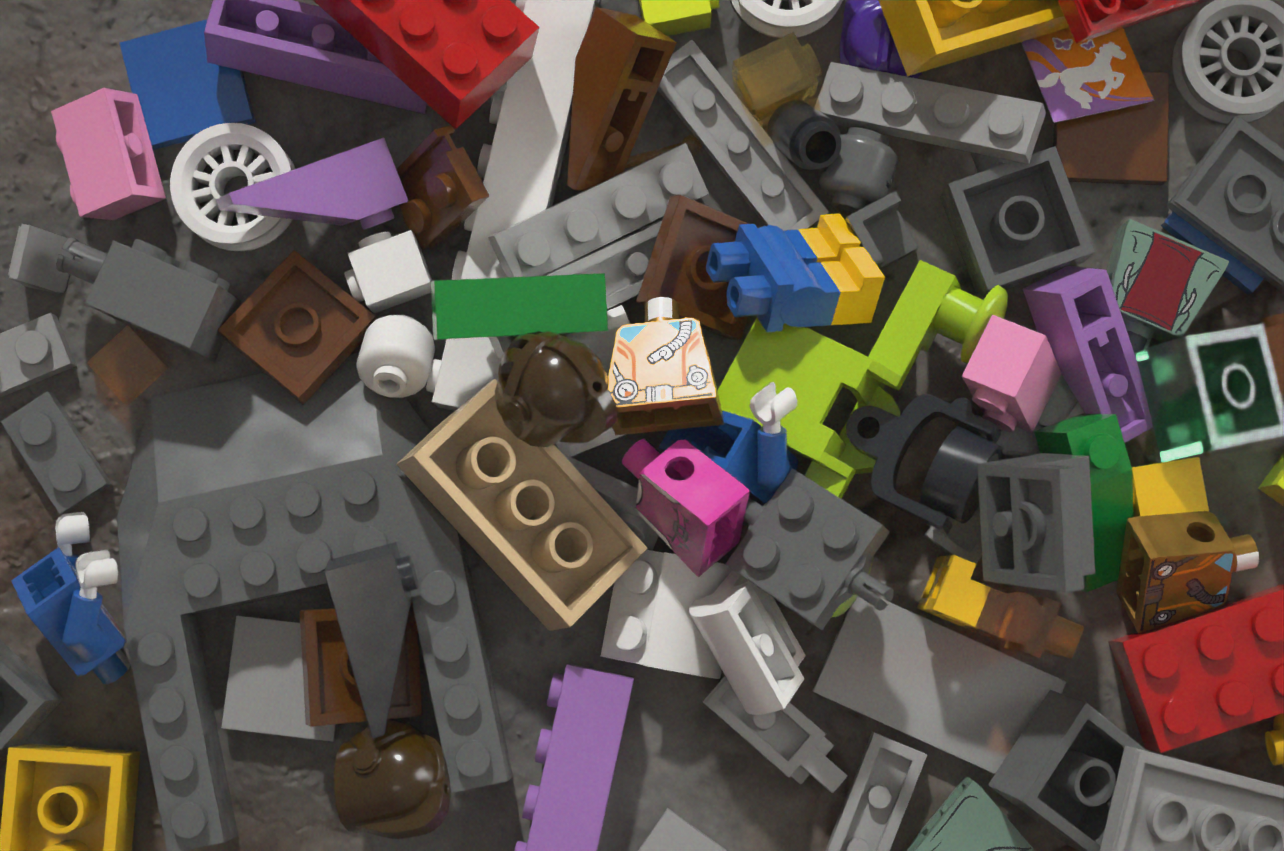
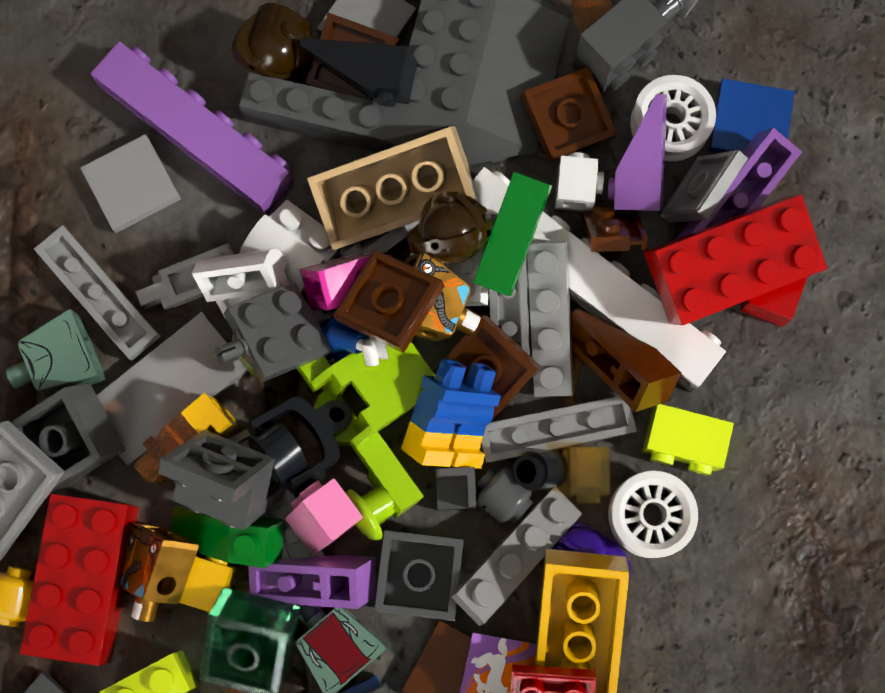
camera: 110 degrees right, 5 degrees down
bright pink brick [51,88,166,220] -> none
white head [356,315,435,398] -> none
none -> reddish brown tile [333,249,445,354]
none -> light grey tile [660,150,748,223]

